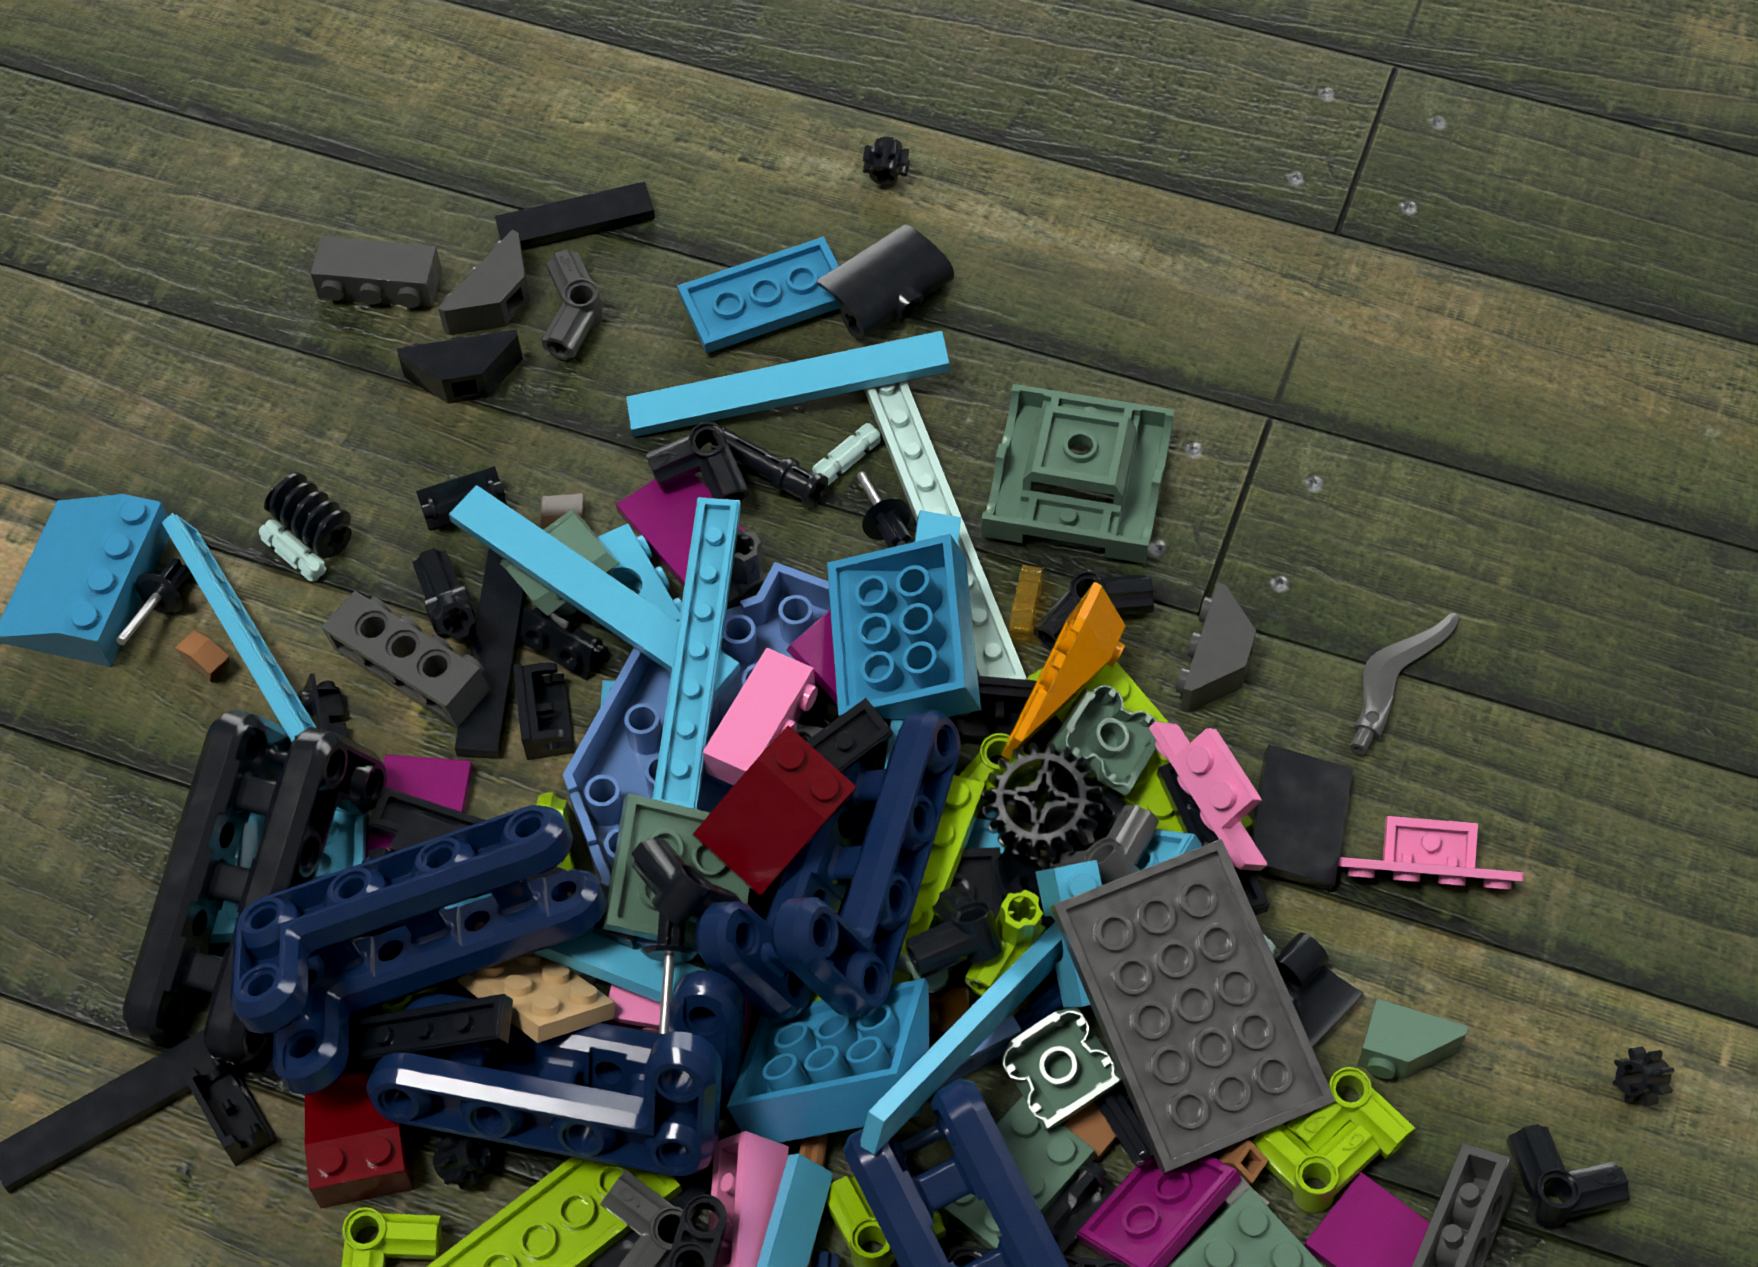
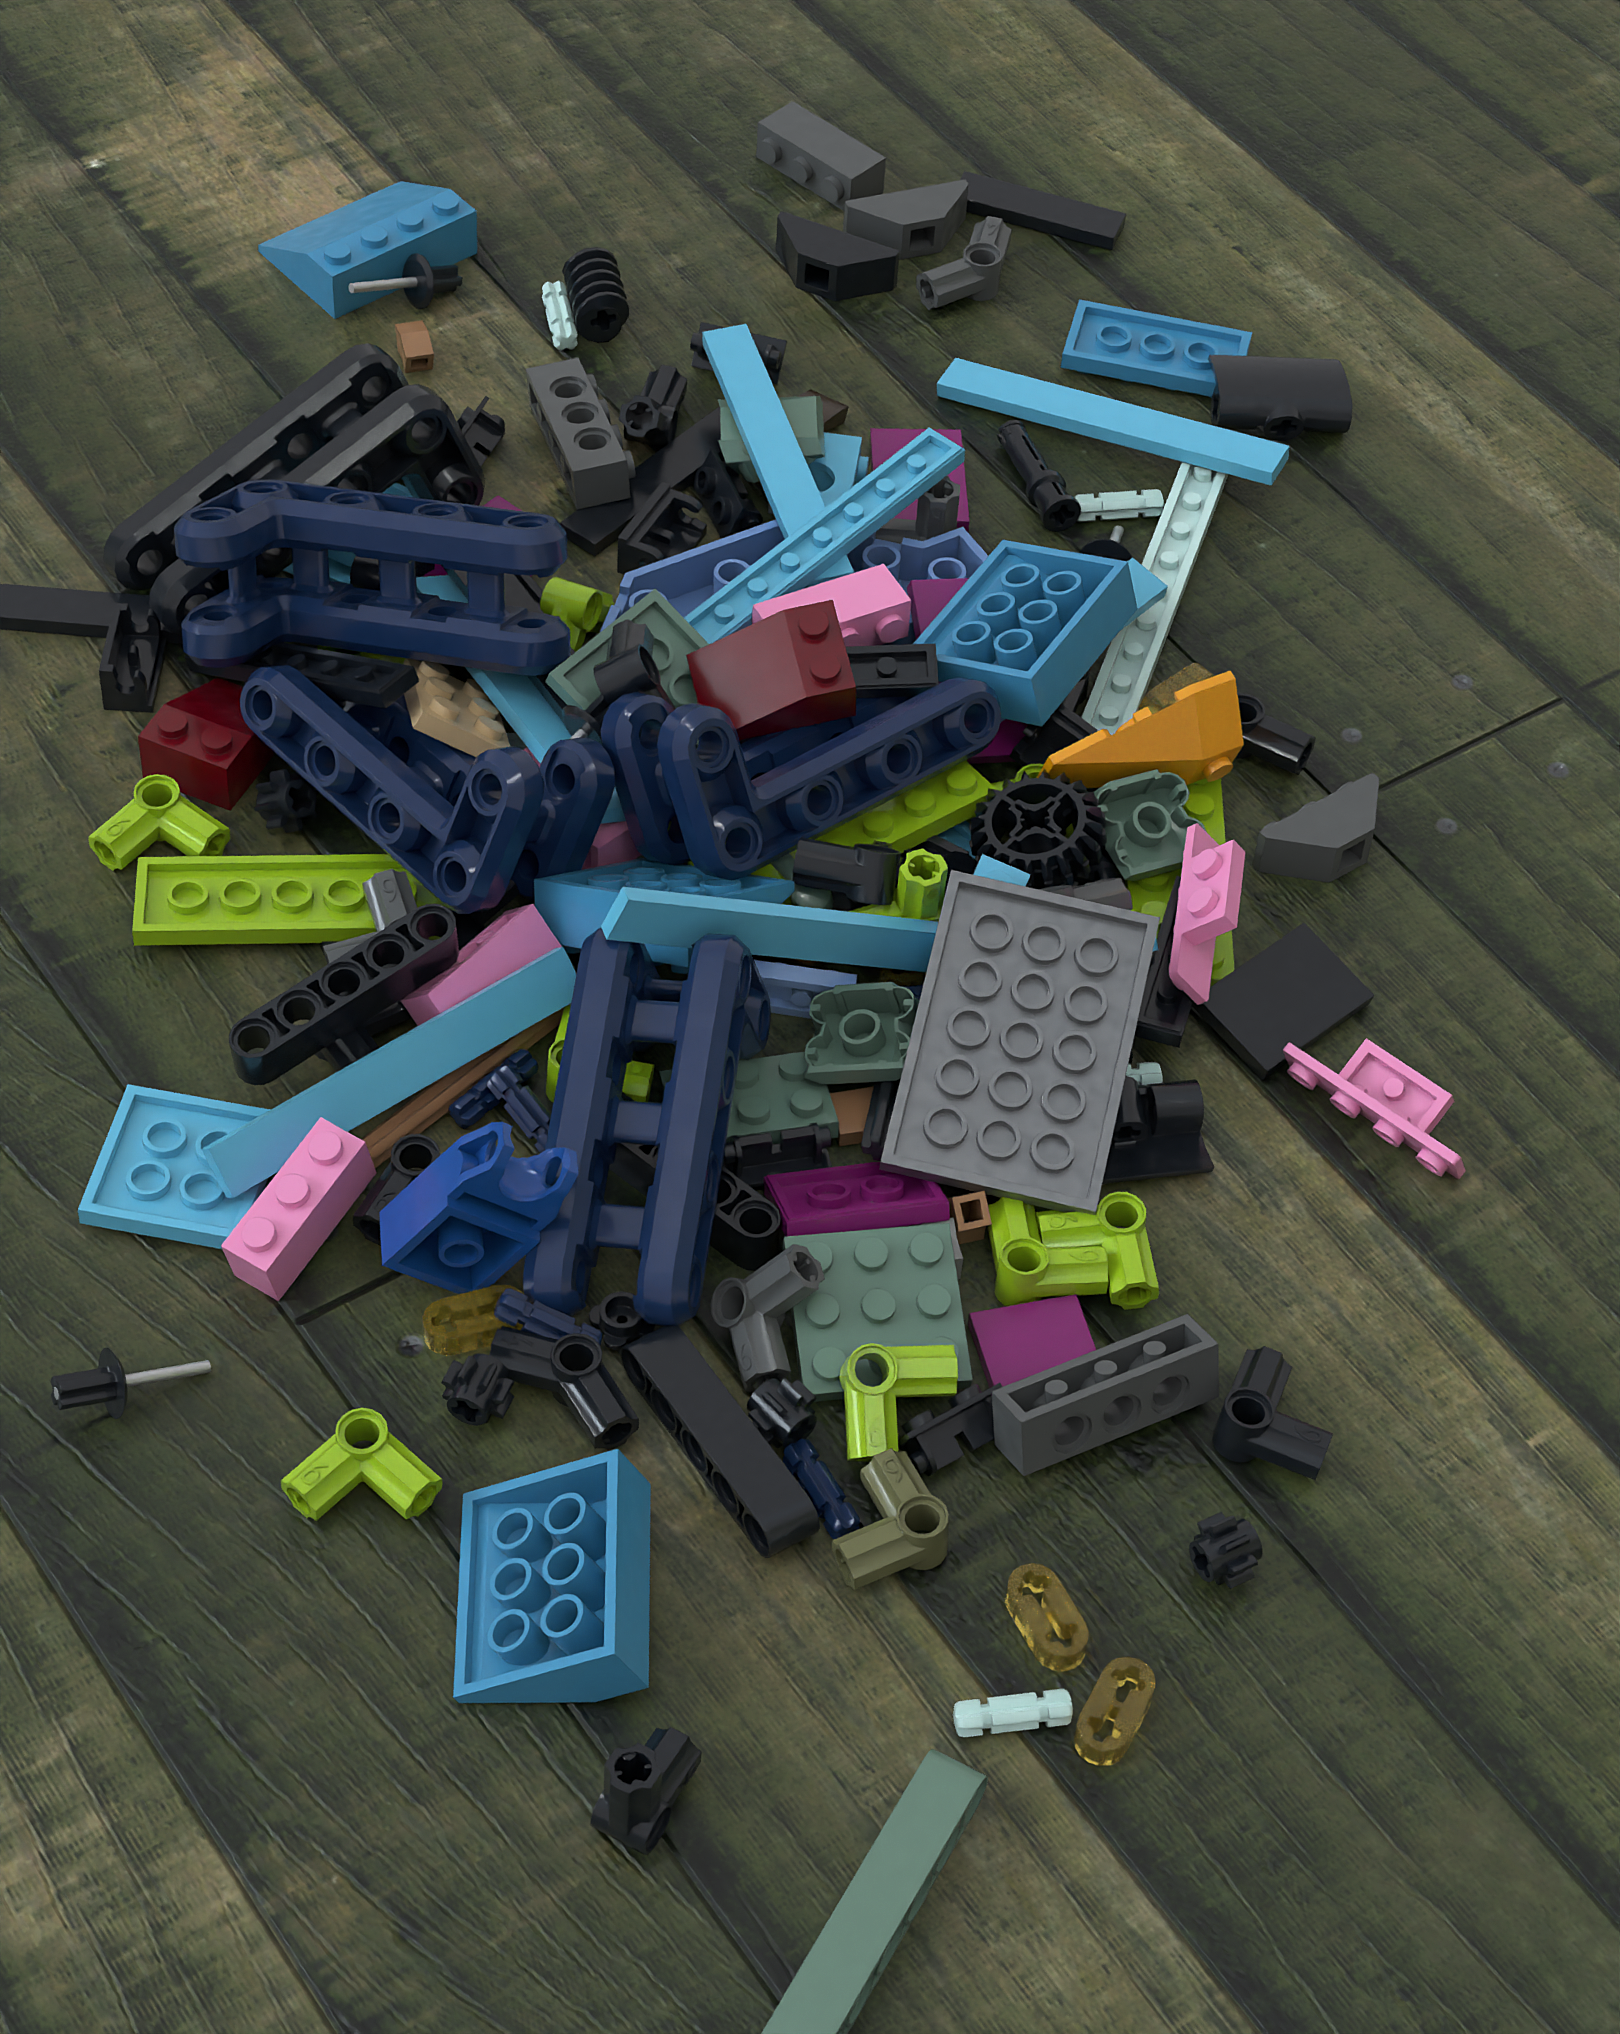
camera: 30 degrees right, 10 degrees down
medium azure tile [162,513,317,742] -> none
black piece [645,422,750,503] -> none
black gear [862,136,910,185] -> none
sand green piece [981,384,1175,564] -> none
dark grey piece [1350,613,1459,755] -> none
sand green slope [1357,999,1468,1080] -> none
black gear [1612,1046,1675,1107] -> none

